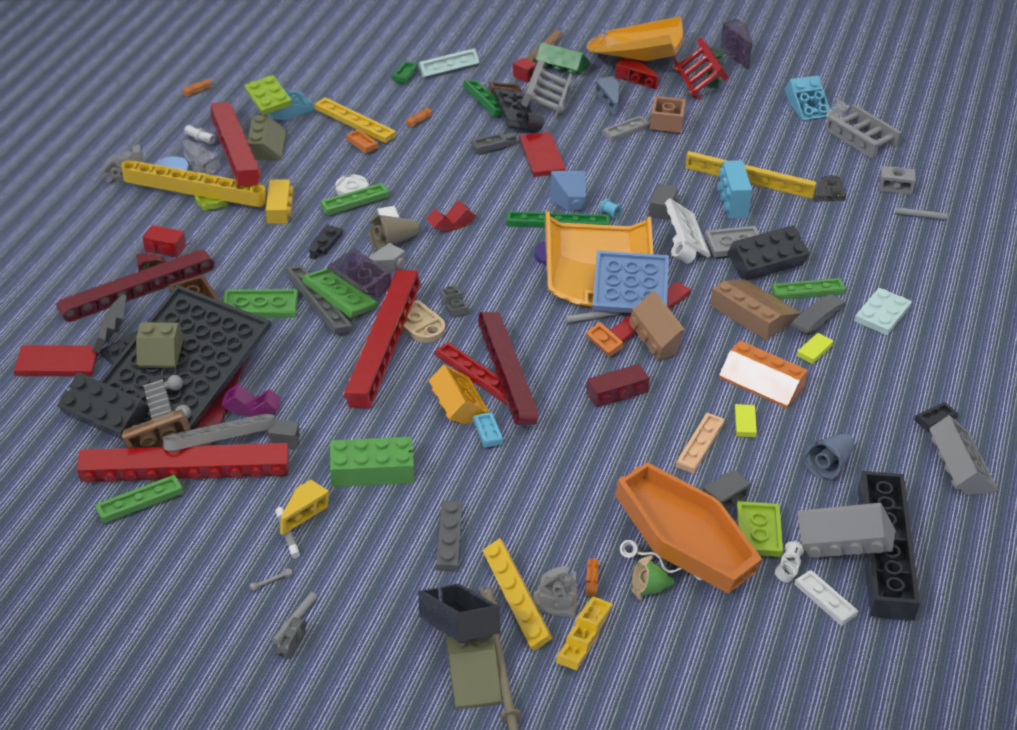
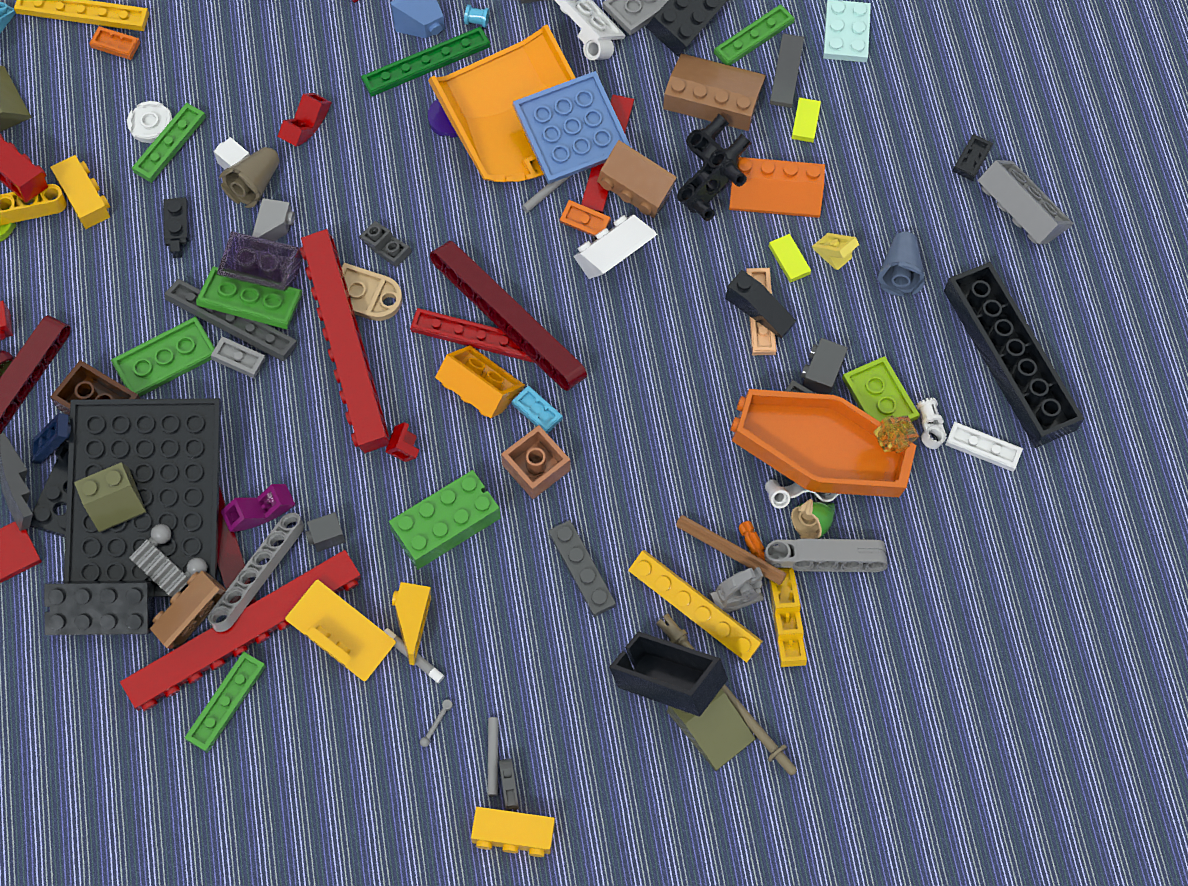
camera: 30 degrees left, 25 degrees up
dark red brick [586,364,650,408] -> none
light grey slope [798,503,896,558] -> none
none -> dark blue plate [31,413,71,464]
none -> light grey plate [211,336,265,379]
none -> yellow bracket [285,580,396,681]
none -> red panel [385,422,420,462]
none -> yellow brick [471,807,555,857]
none -> nougat brick [501,425,570,499]
none -> white slope [573,215,657,279]
none -> medium nougat axle [676,515,786,585]
none -> black pin [677,113,752,221]
none -> black slope [725,270,796,339]
none -> light grey piece [764,539,888,572]
none -> light yellow slope [812,233,859,270]
none -> clear yellow brick [873,415,919,453]

